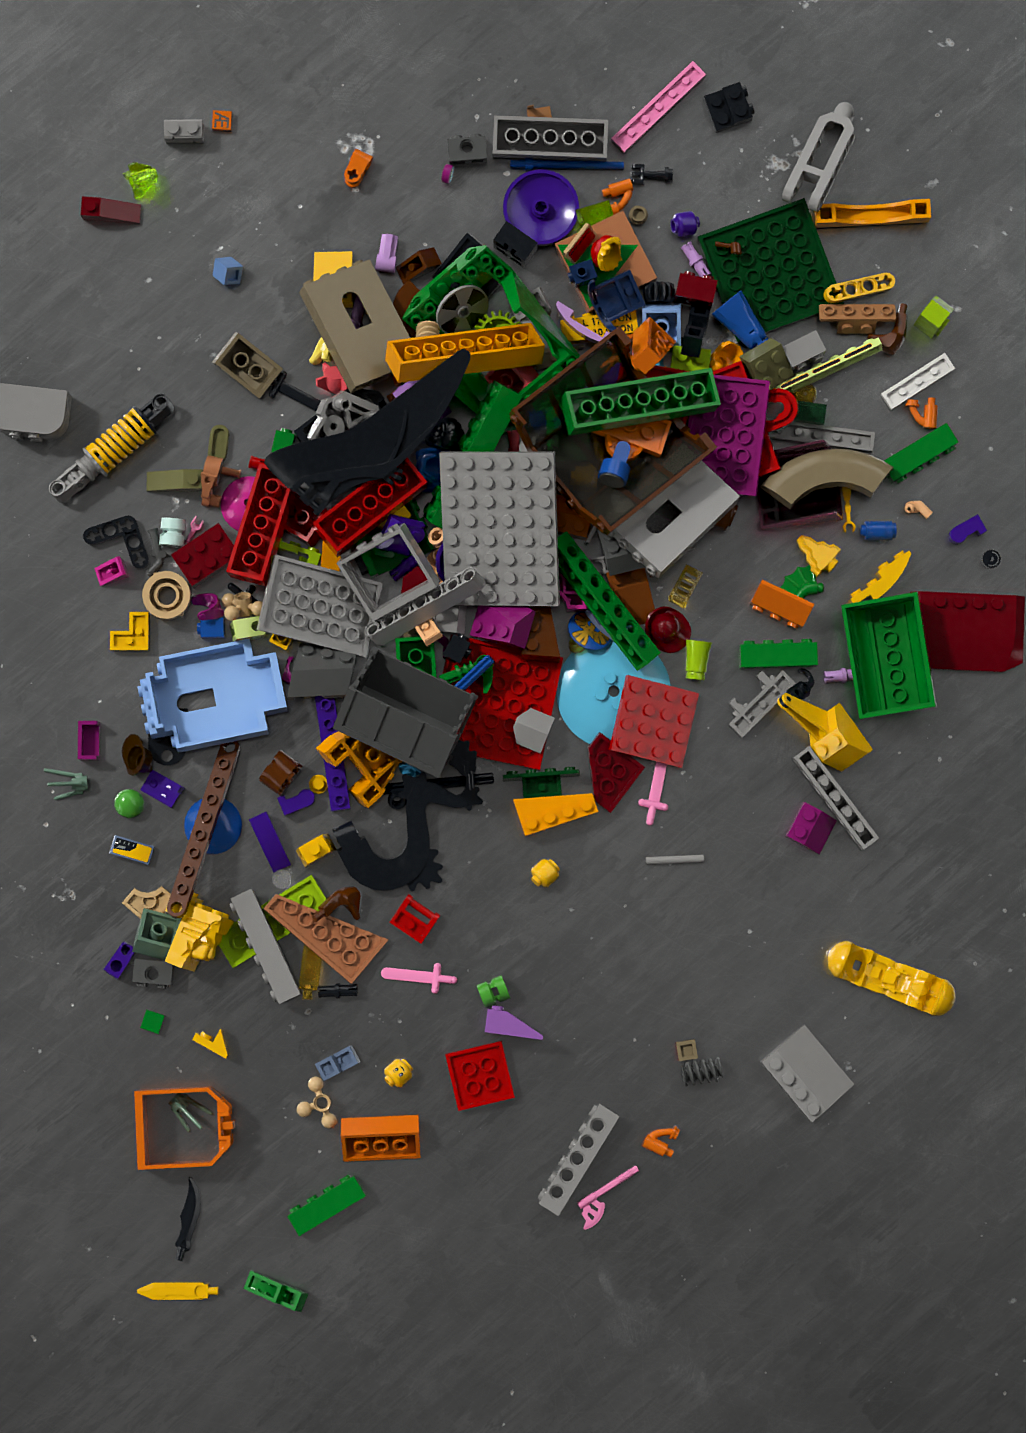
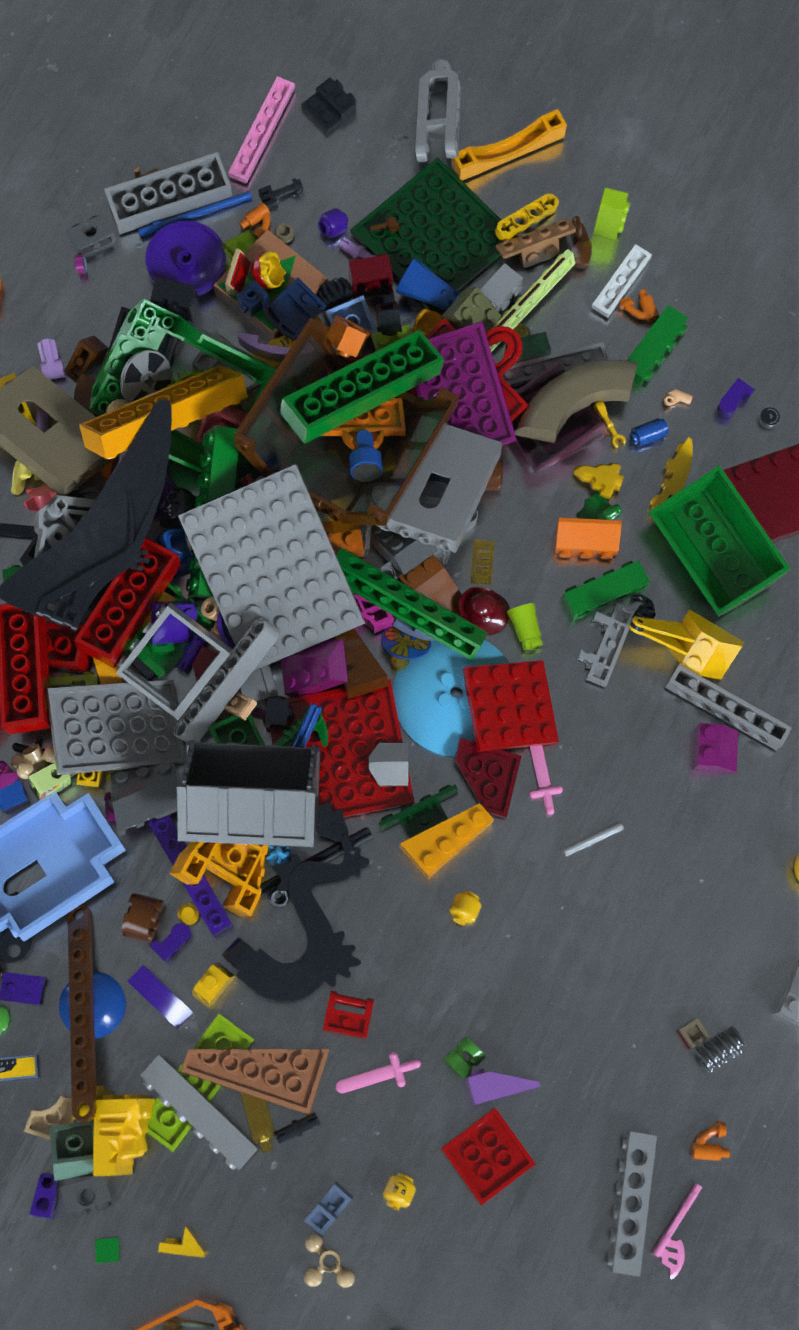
camera: 25 degrees left, 10 degrees down
reddish brown animal [312,886,361,922] -> none
orange slope [341,1115,421,1162] -> none
lavender pin [824,668,853,684] -> none

